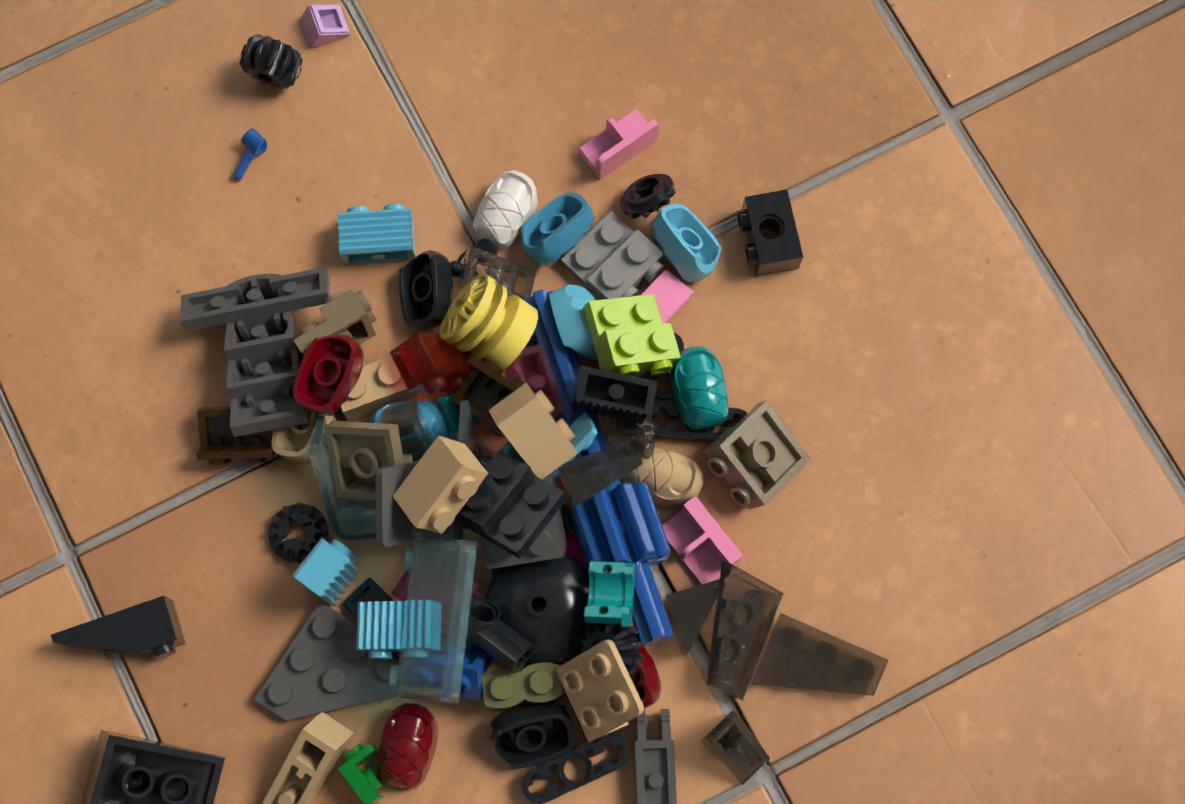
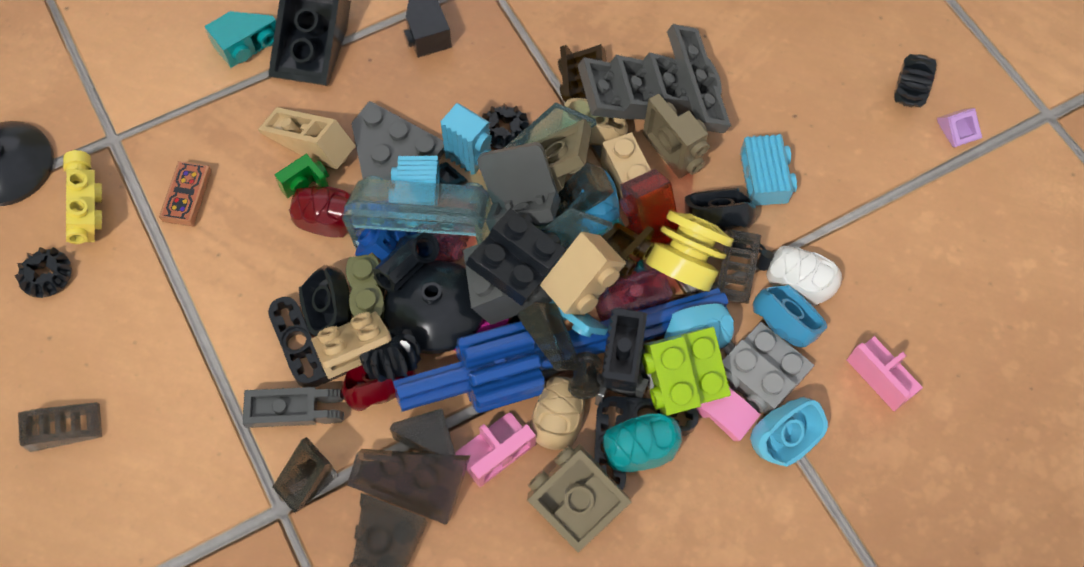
camera: 90 degrees right, 10 degrees down
blue hand [233,128,267,180] -> none
dark red piece [293,334,364,416] -> none
tan brick [393,436,488,534] -> none
teal piece [584,561,635,627] -> none
black gear [620,174,676,219] -> none
black brick [737,189,803,276] -> none

